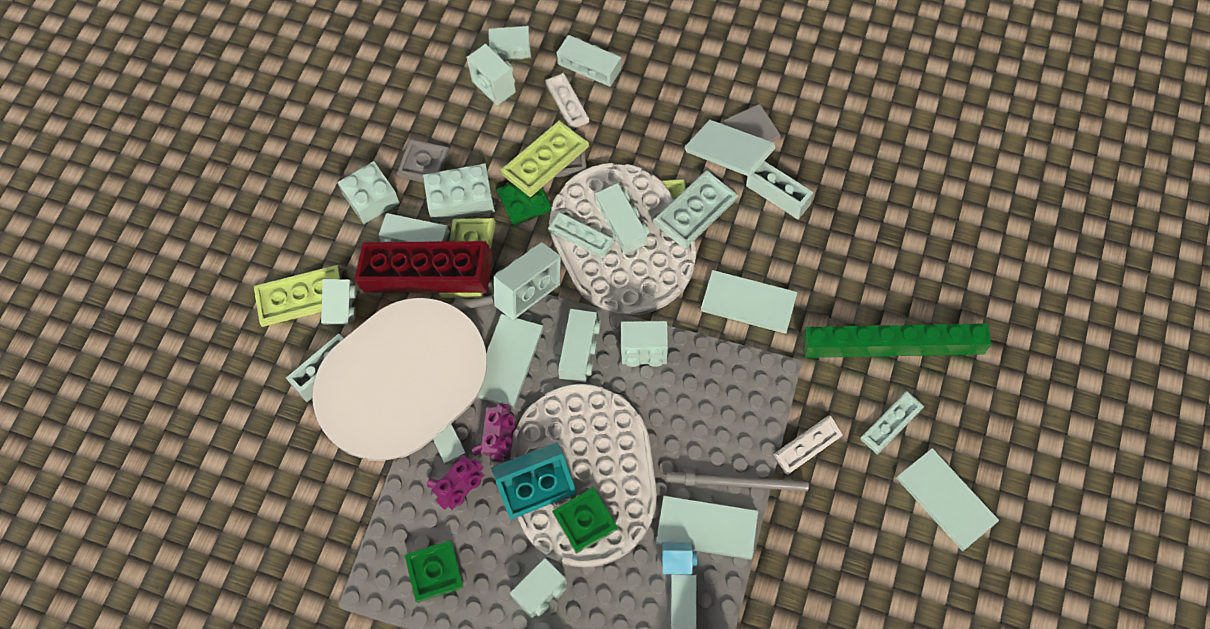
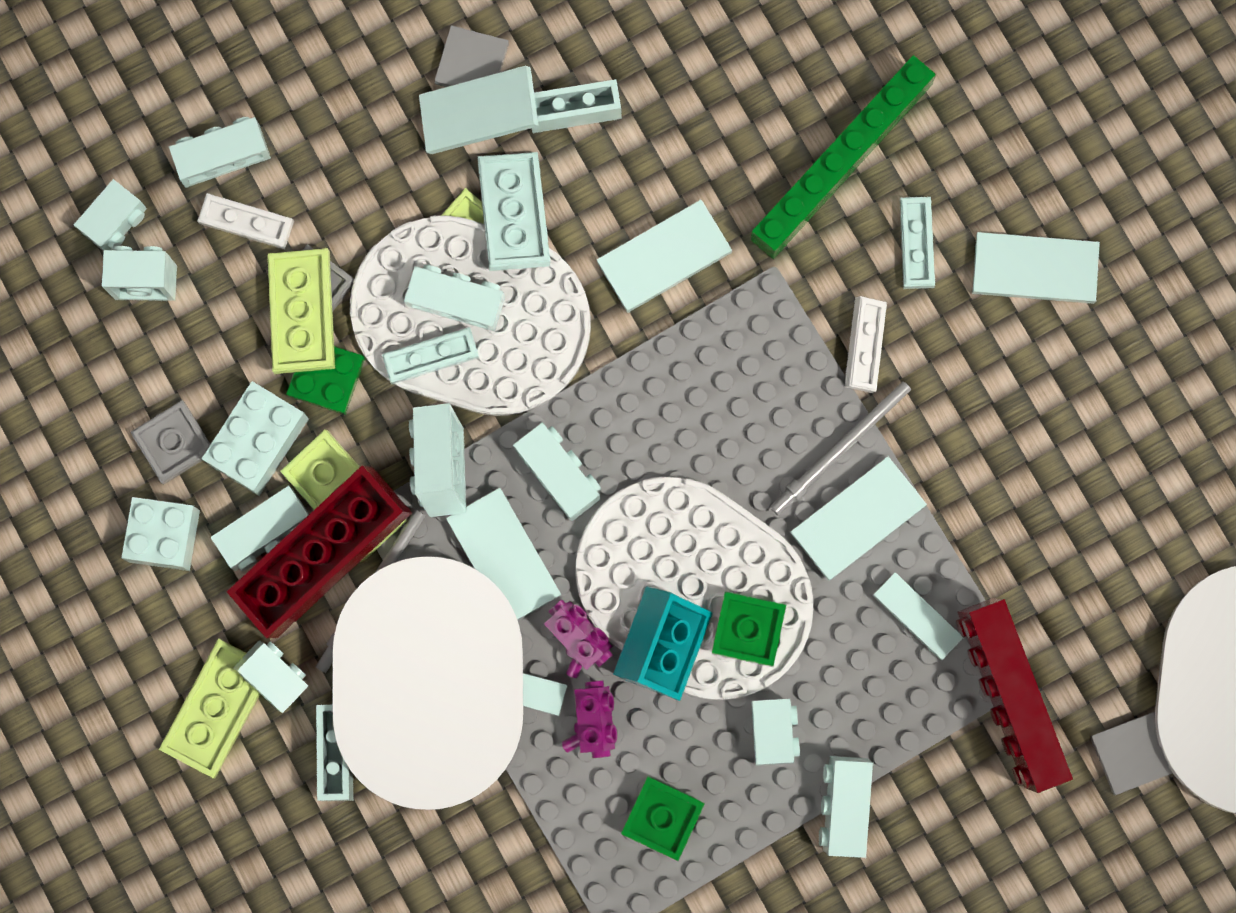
camera: 45 degrees left, 15 degrees up
light aqua brick [621,321,668,367] -> none
medium azure brick [662,542,697,574] -> none

